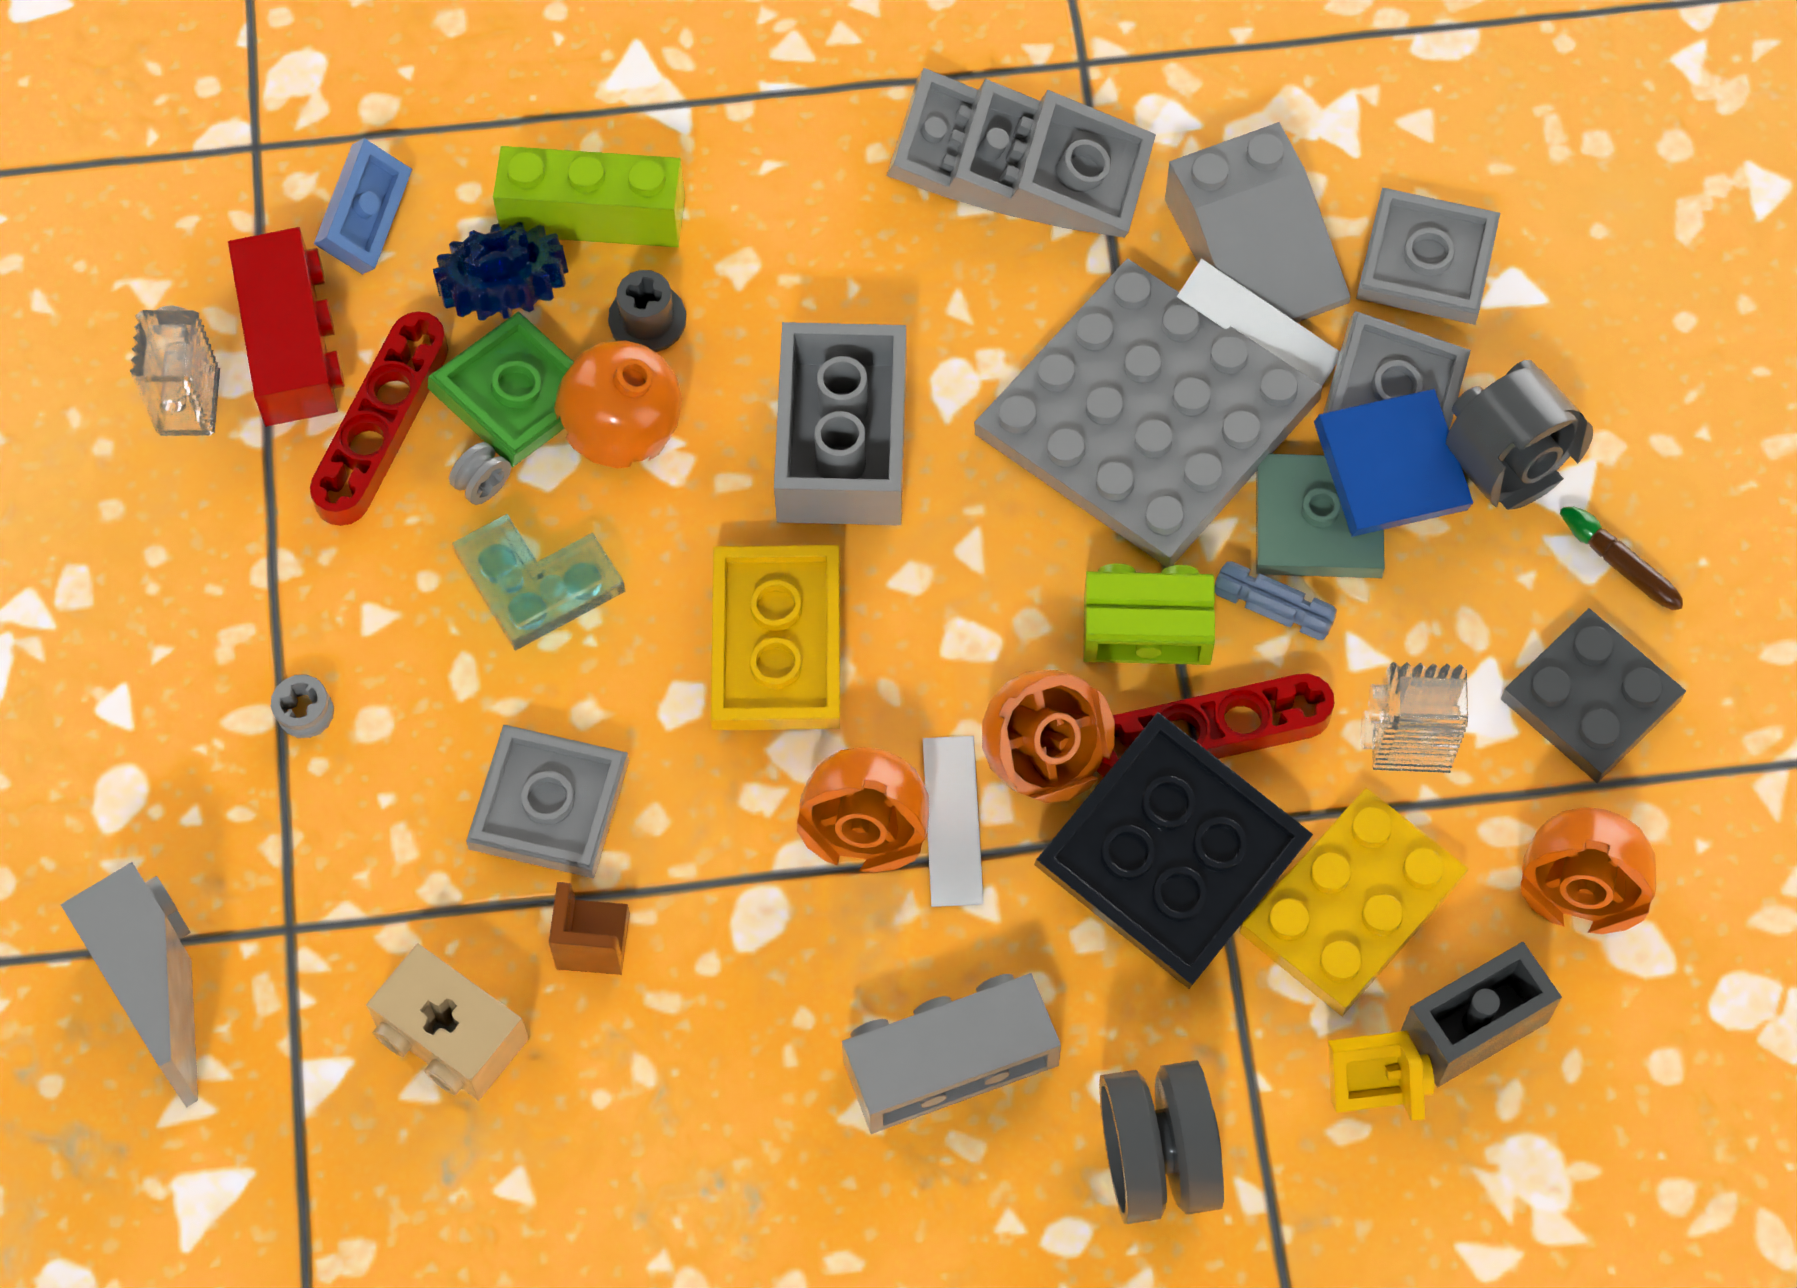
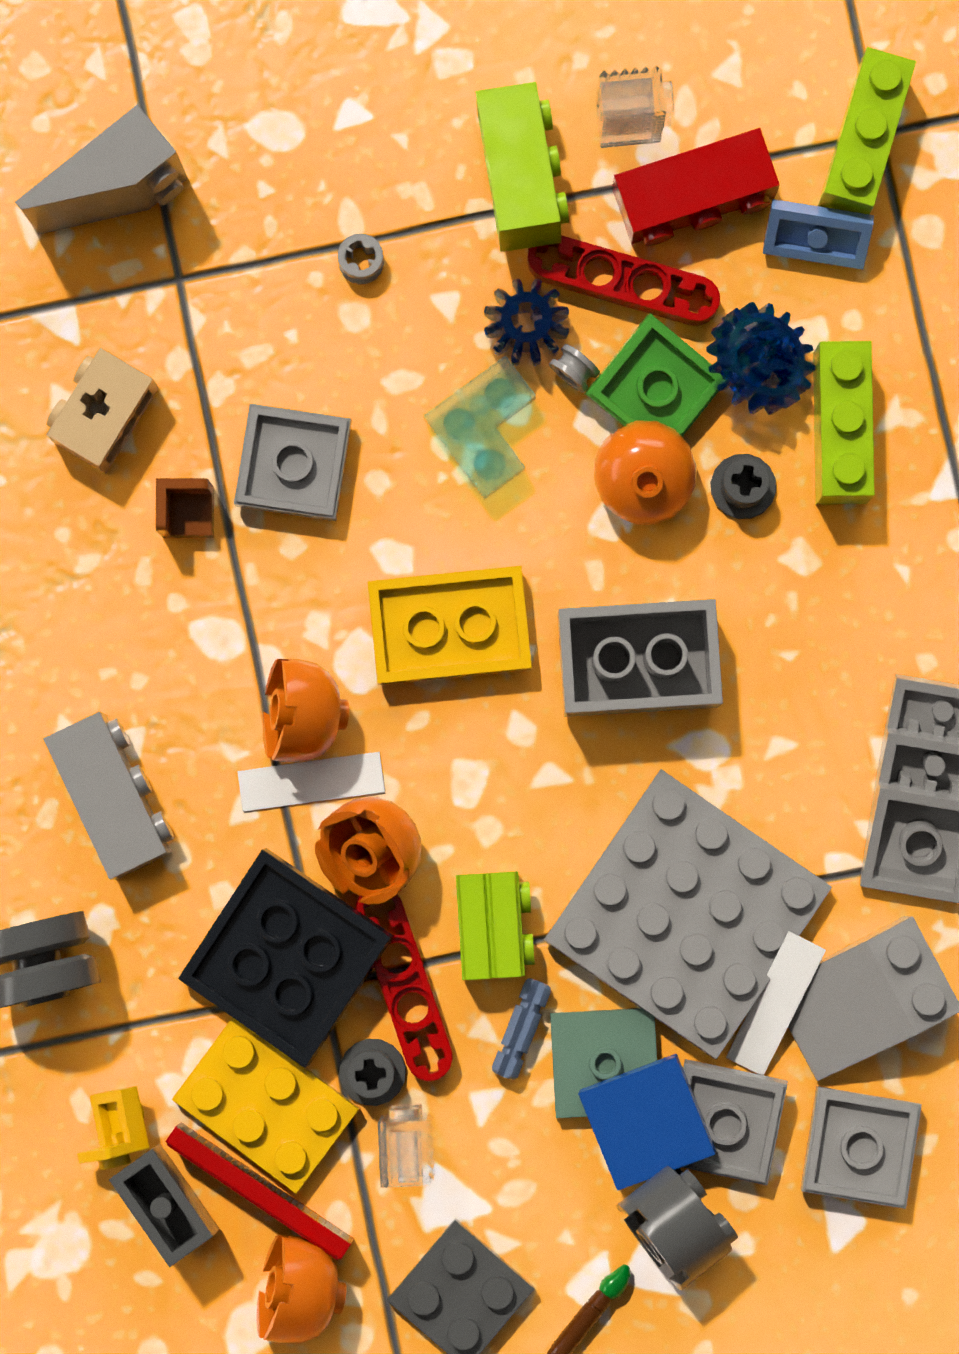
camera: 90 degrees right, 20 degrees up
none -> red tile [165,1122,354,1260]
none -> dark grey piece [339,1038,406,1106]
none -> lime brick [475,82,569,252]
none -> clear blue gear [484,279,569,366]
none -> lime brick [818,47,916,215]

